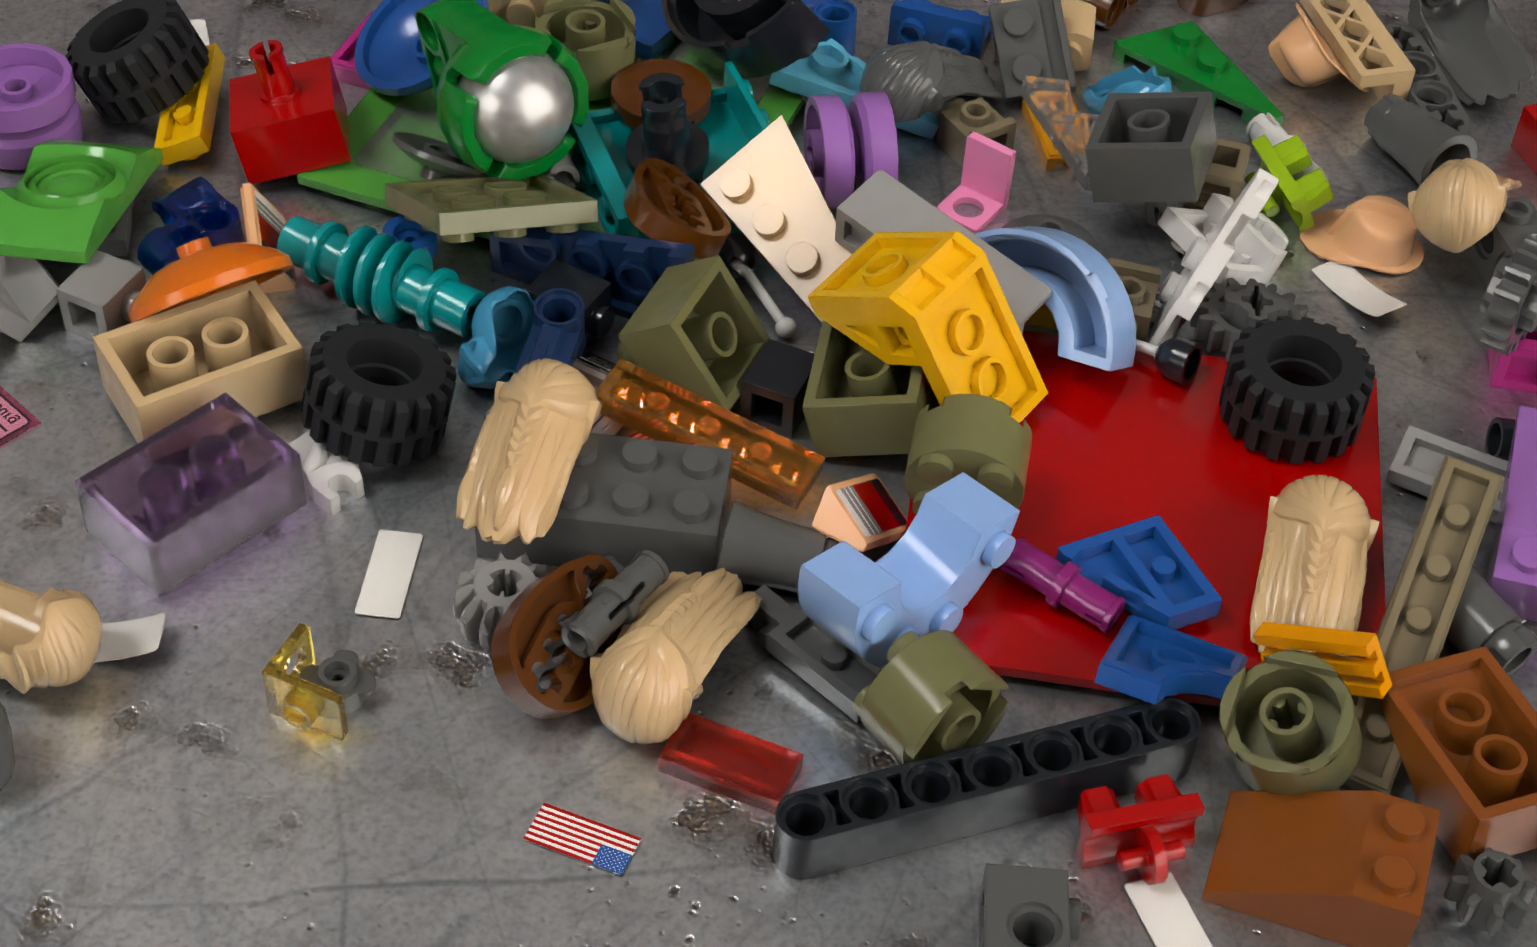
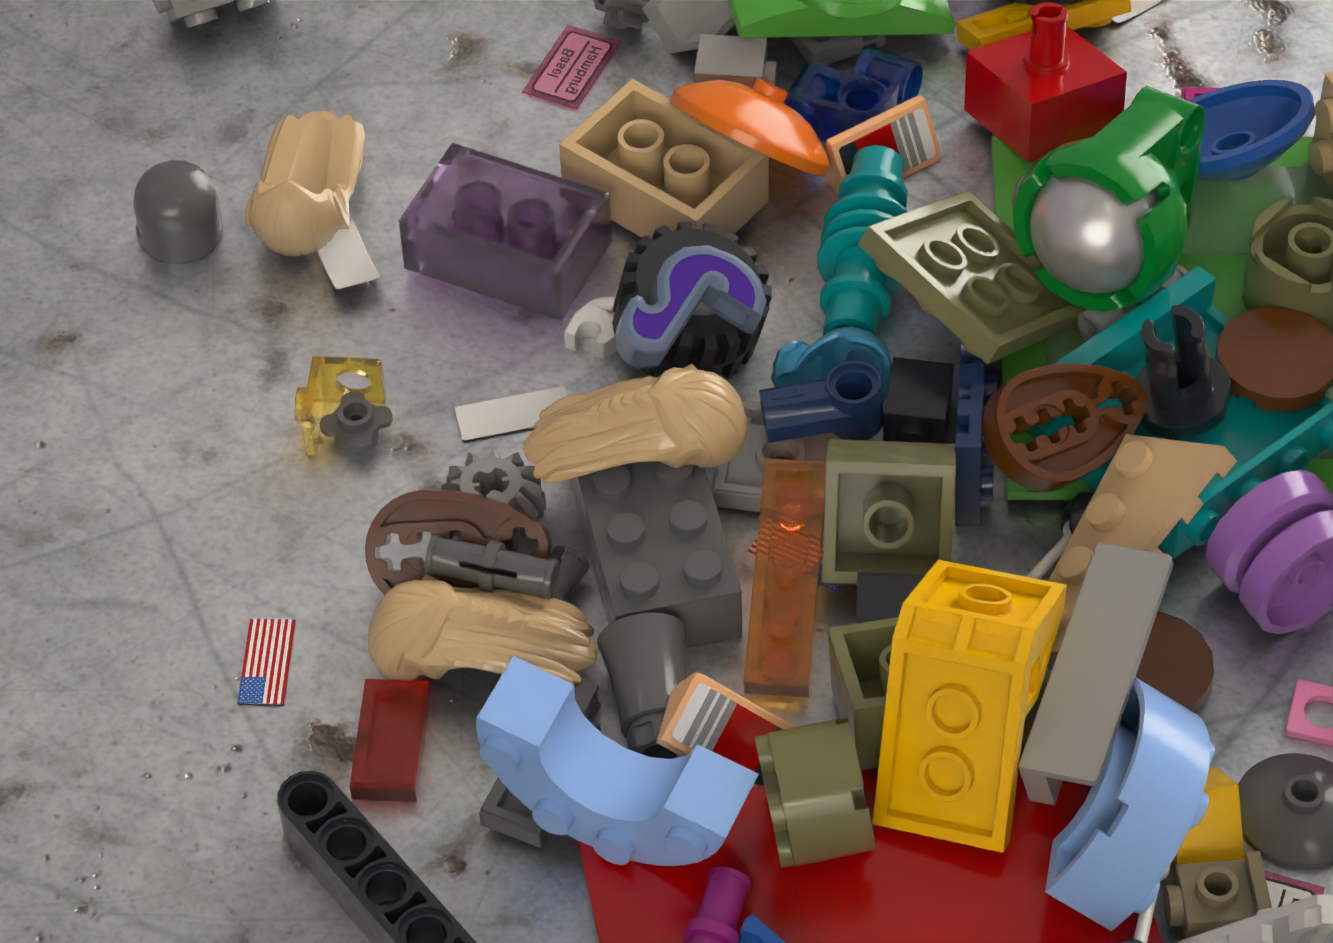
camera: 75 degrees right, 5 degrees up
olive brick [852,630,1009,764] -> none
none -> sand blue animal [614,245,766,368]

